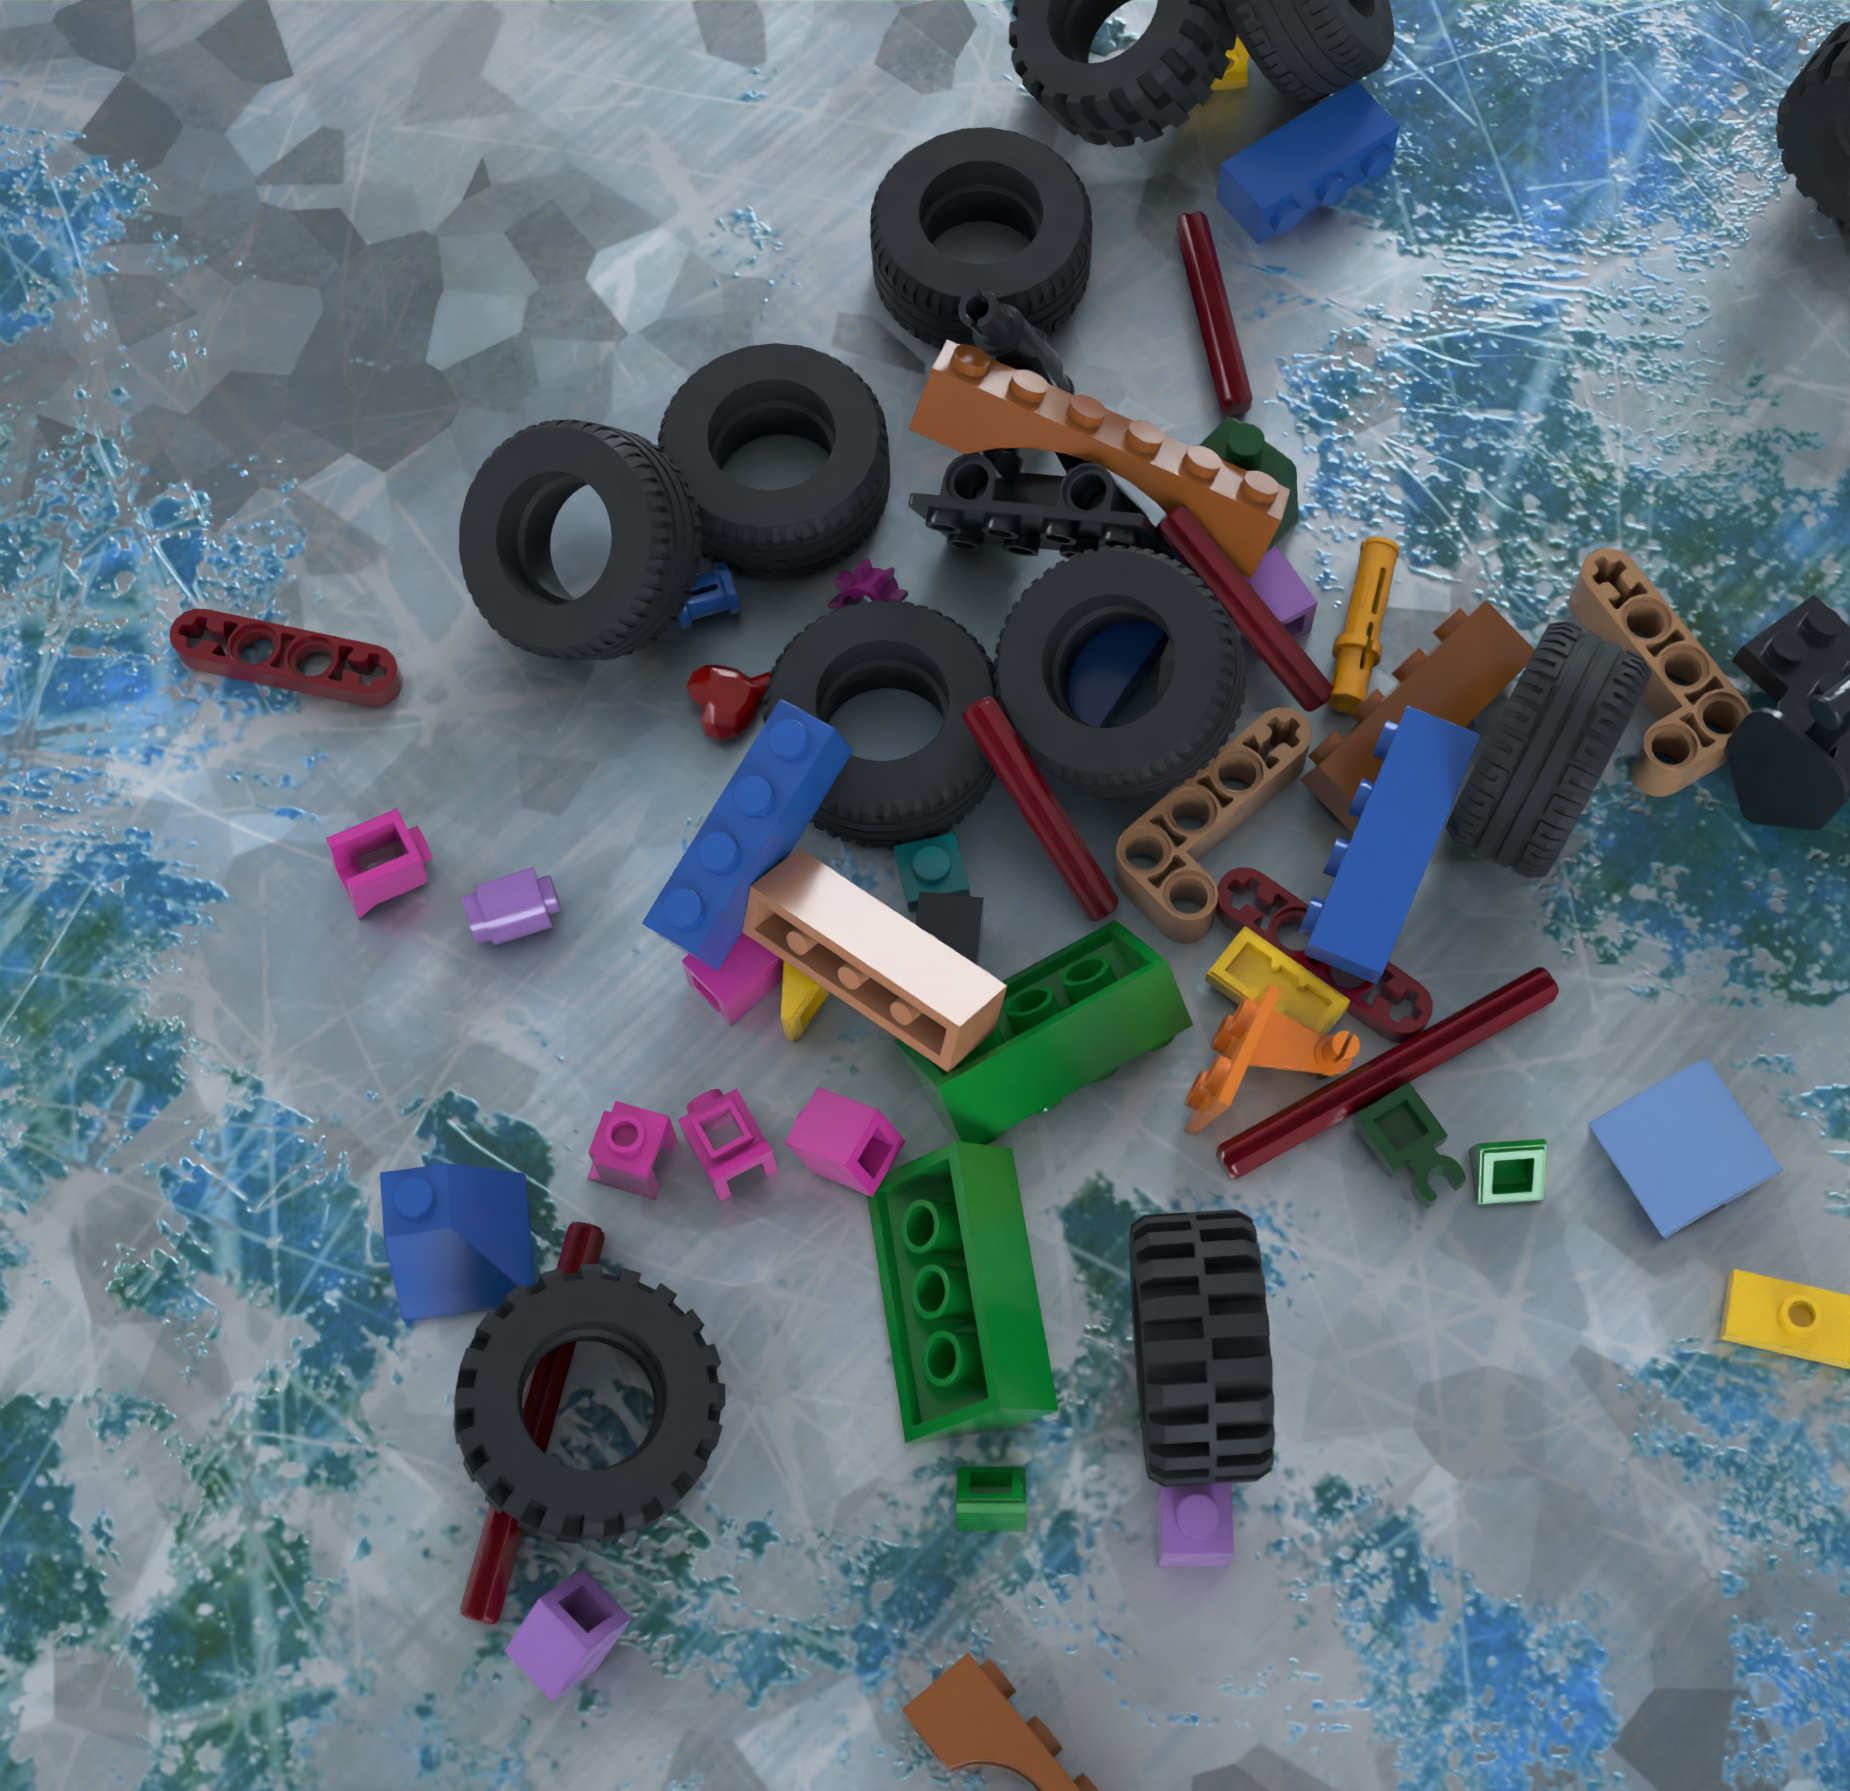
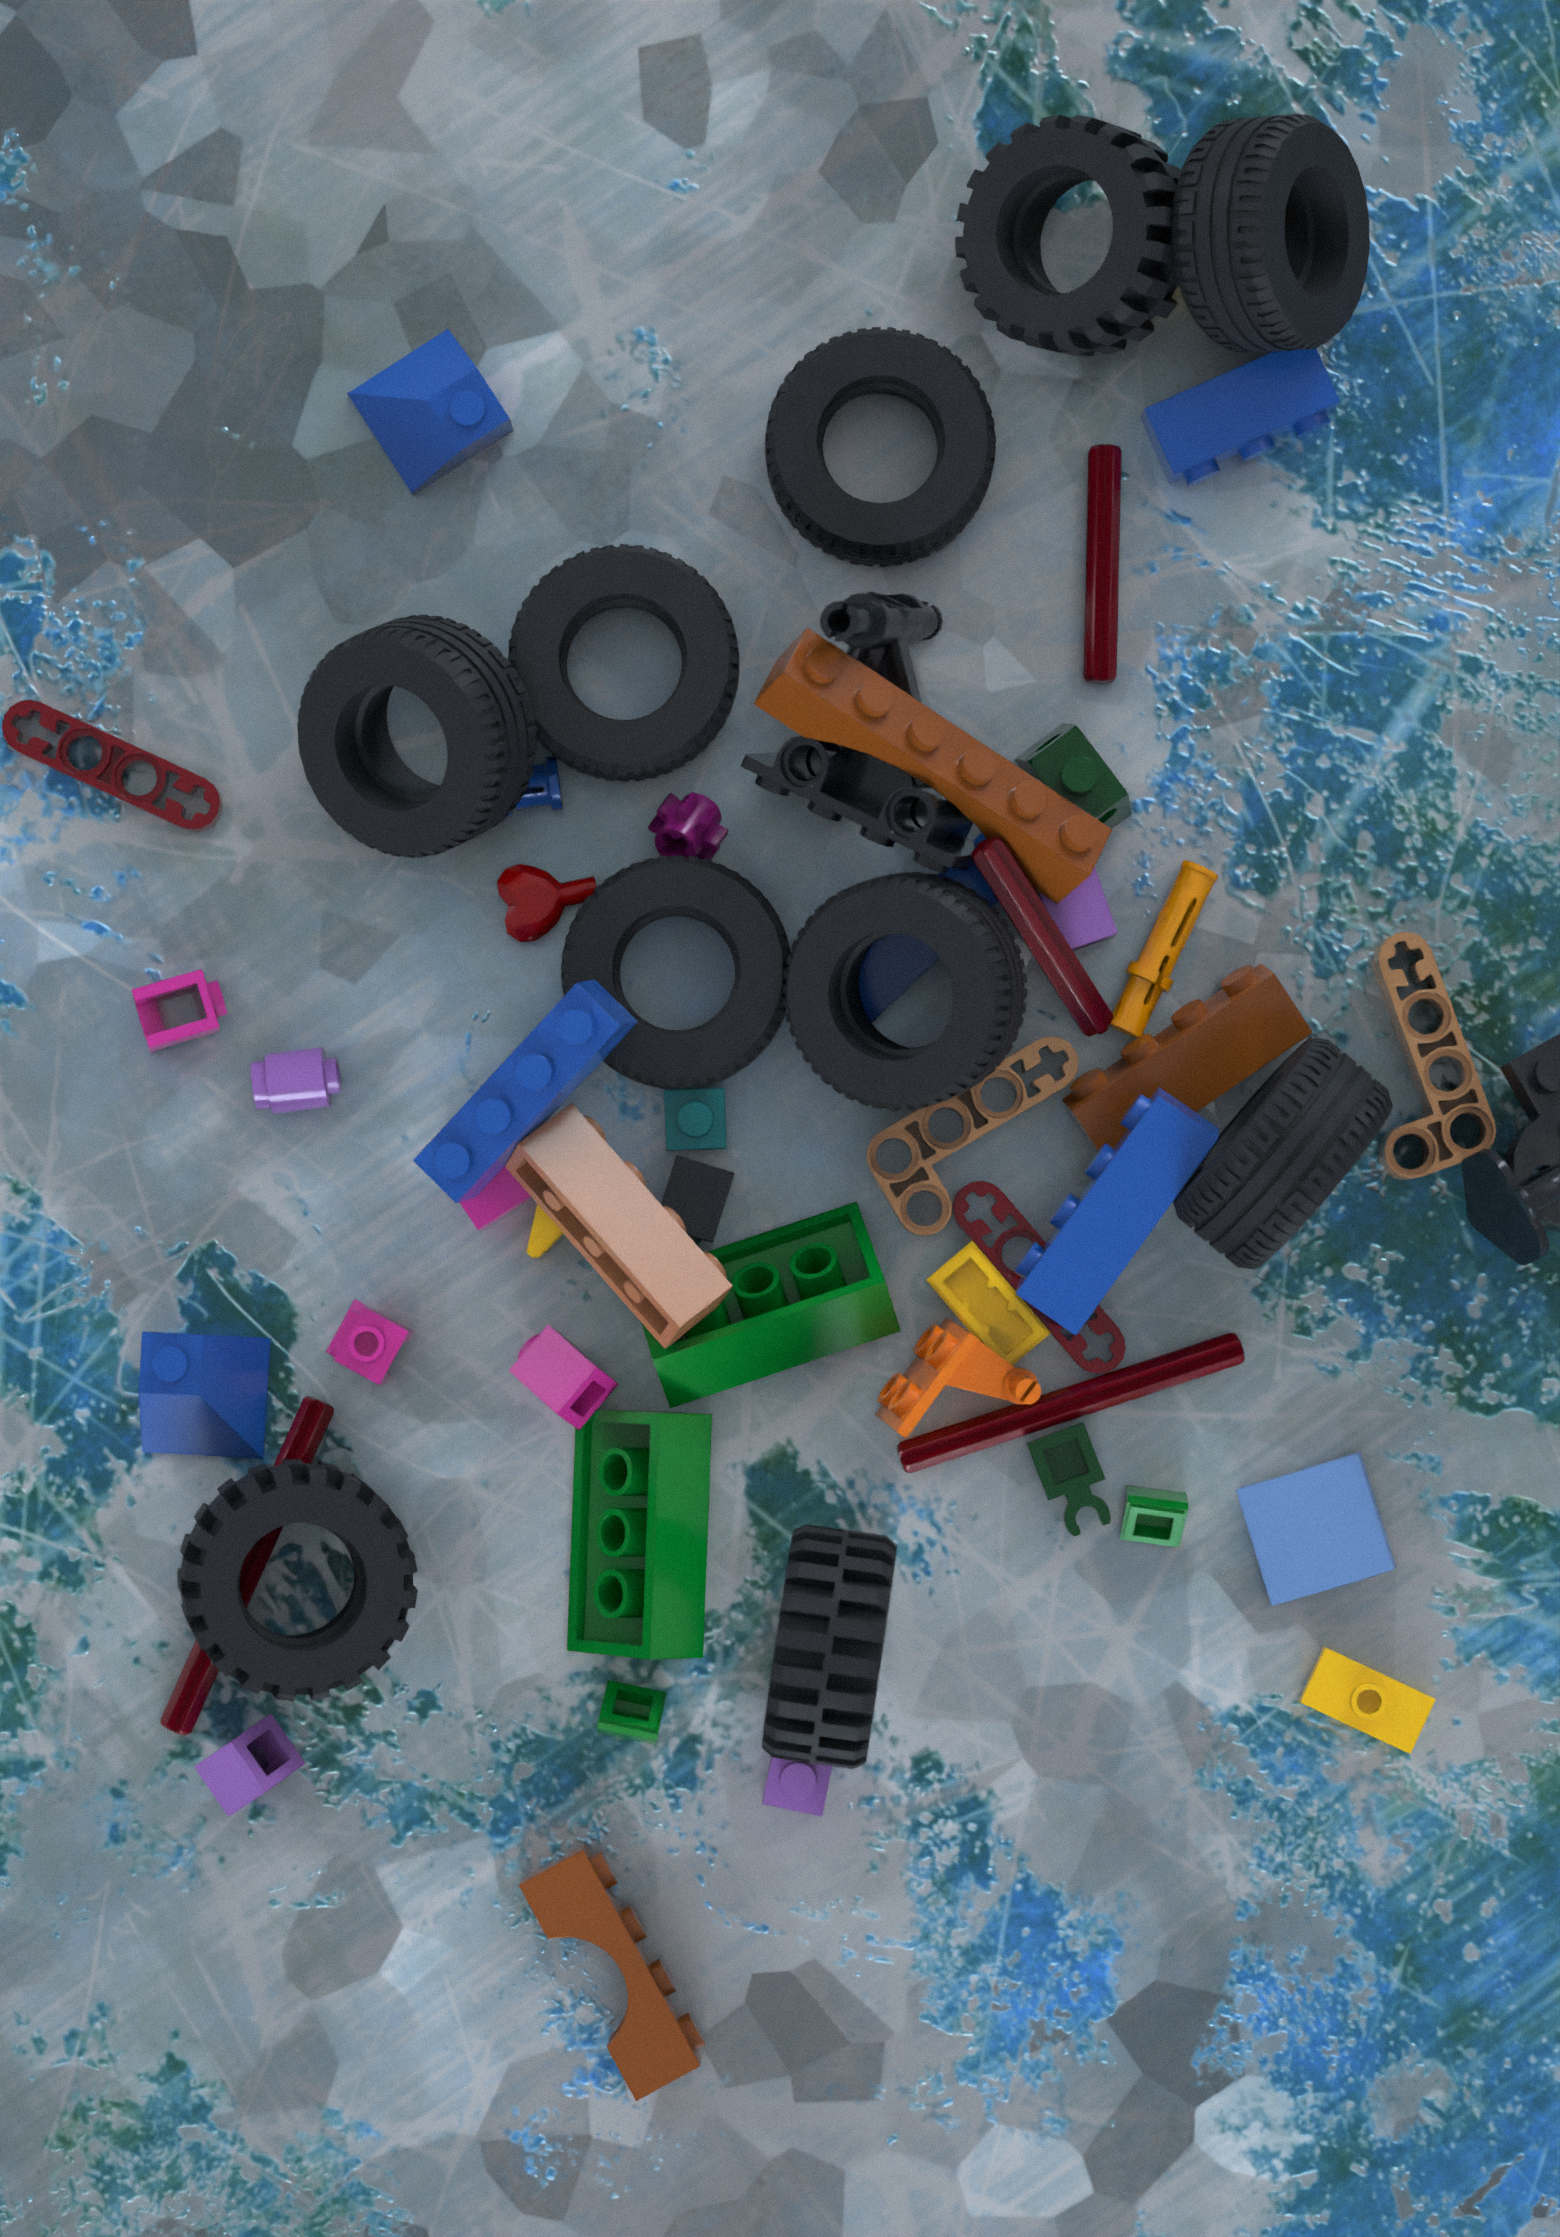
camera: 10 degrees right, 20 degrees up
dark pink window [678,1088,778,1202] -> none
dark red axle [962,696,1119,922] -> none
none -> blue slope [347,329,514,495]

